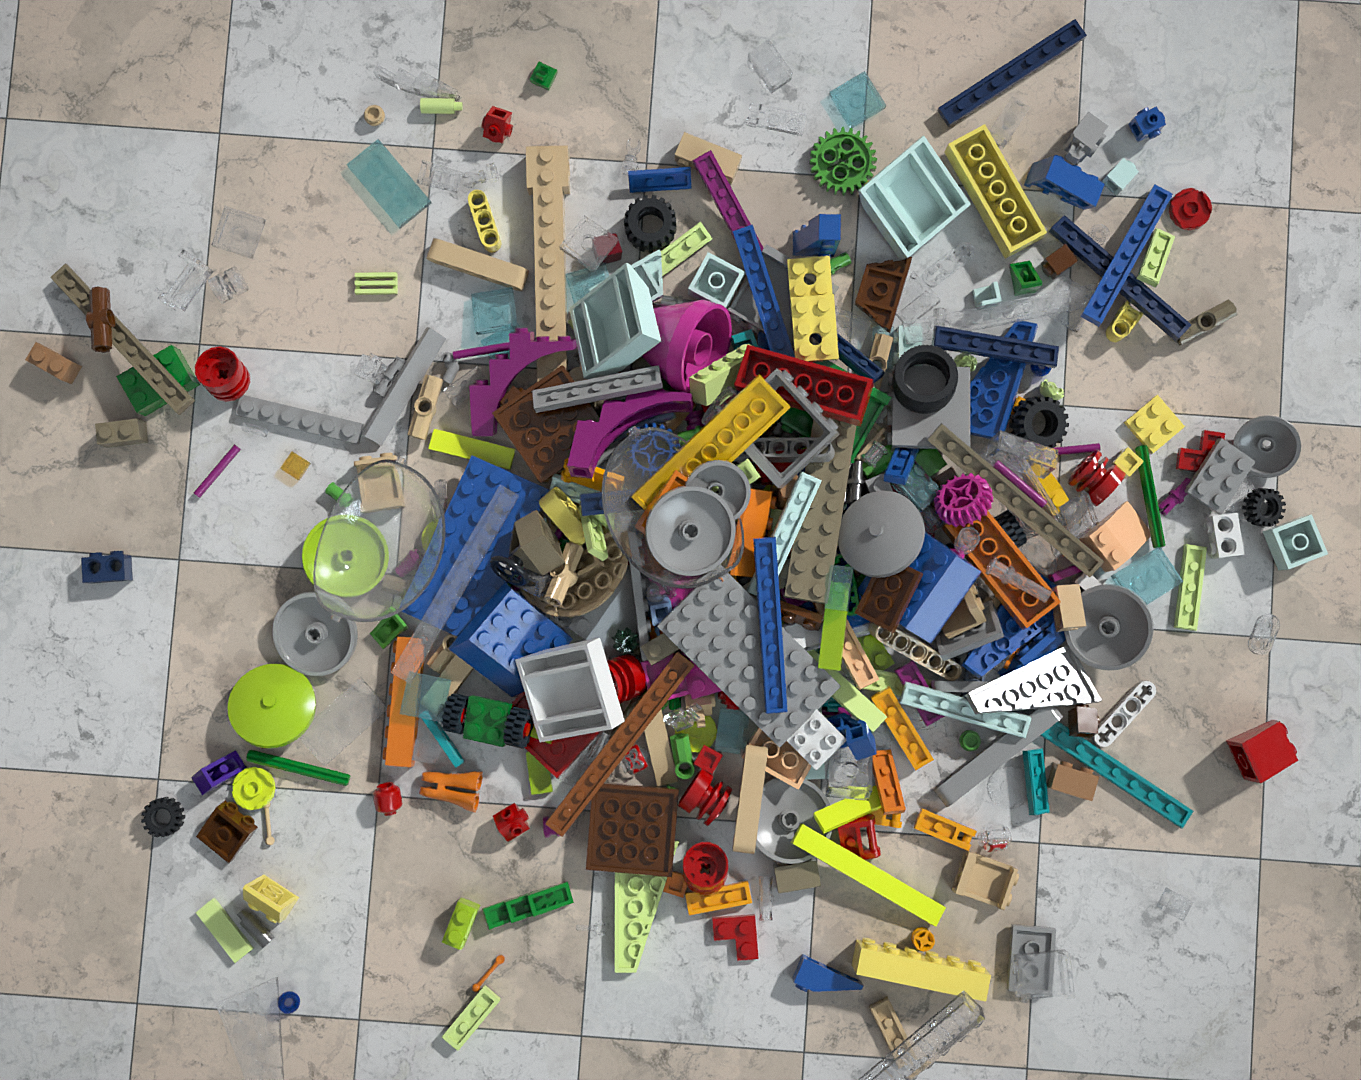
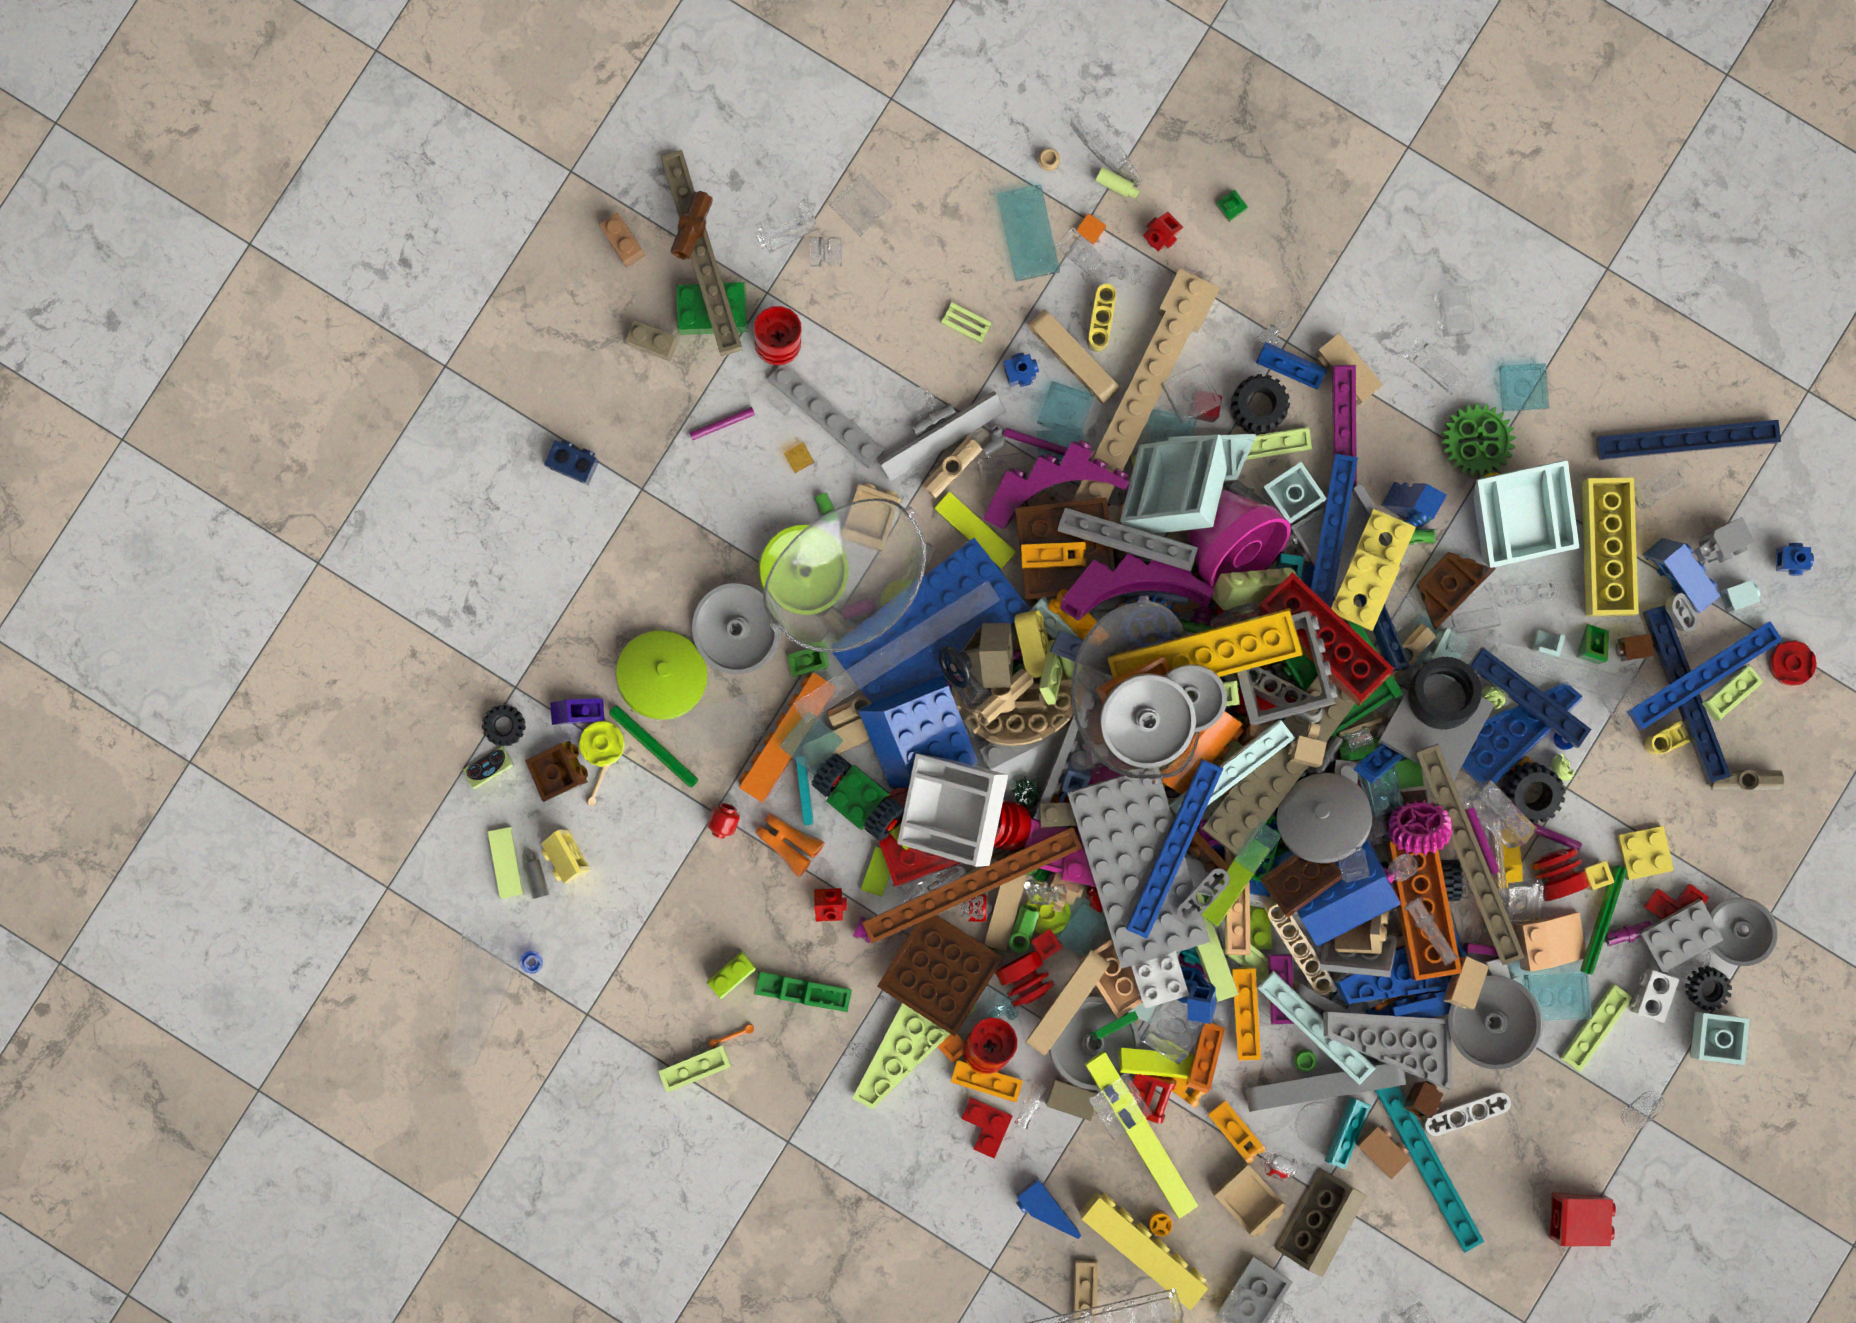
camera: 30 degrees right, 0 degrees up
none -> slope [463,746,514,789]
none -> clear light blue arm [983,1004,1019,1020]
none -> blue brick [1003,353,1039,387]
none -> light orange plate [1021,542,1087,569]
none -> orange tile [1075,213,1107,246]
none -> clear slope [1088,1074,1152,1140]
none -> green tile [1090,1011,1138,1041]
none -> light grey beam [1177,869,1230,924]
none -> dark tan slope [1275,1168,1367,1277]
none -> tan brick [1288,723,1327,768]
none -> clear panel [1337,847,1370,882]
none -> light grey plate [1665,592,1698,632]

